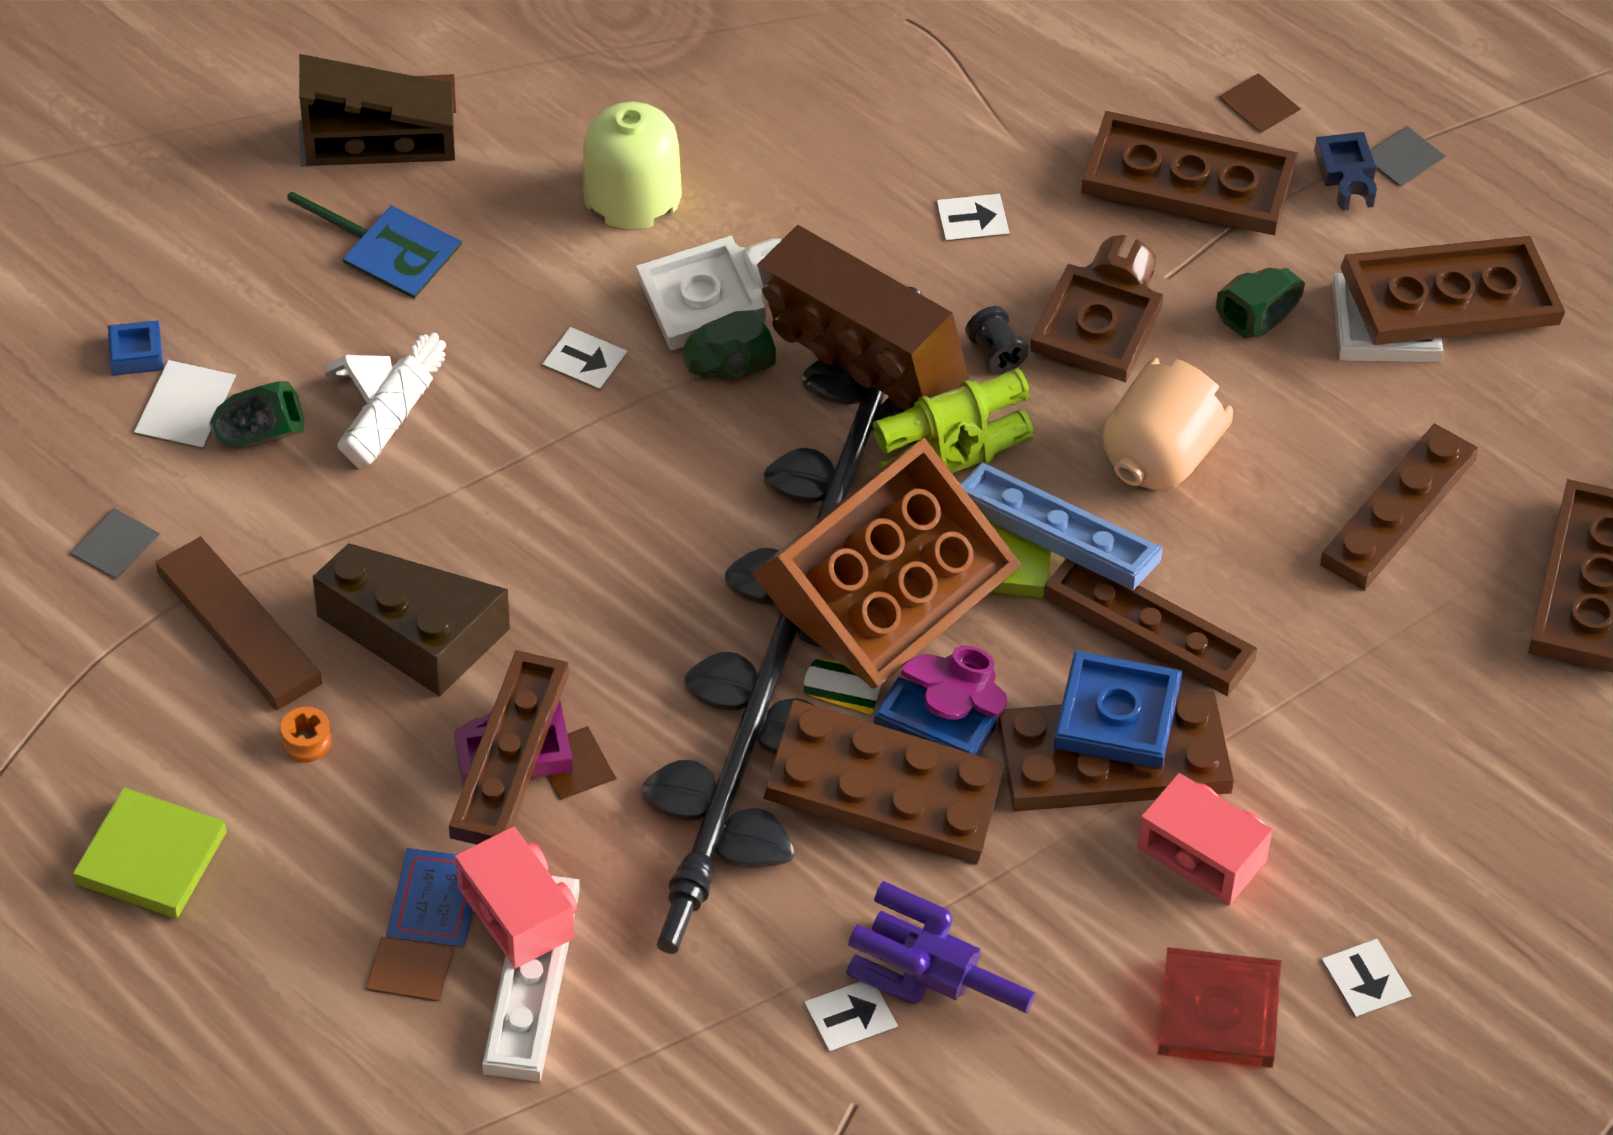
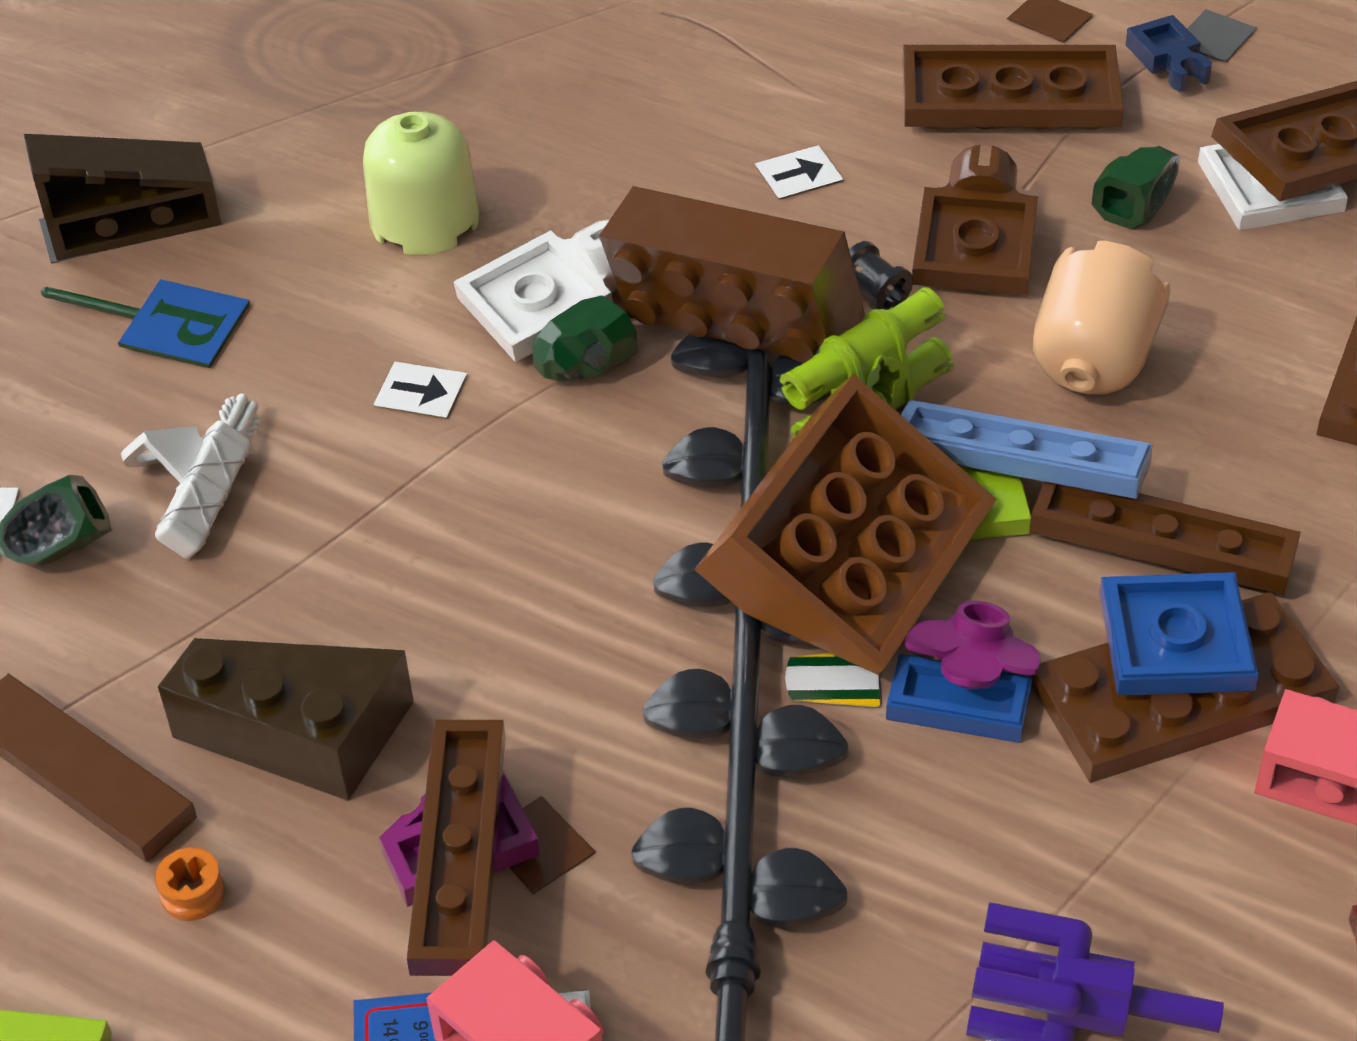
camera: 10 degrees left, 5 degrees down
reddish brown plate [763,699,1005,864] -> none

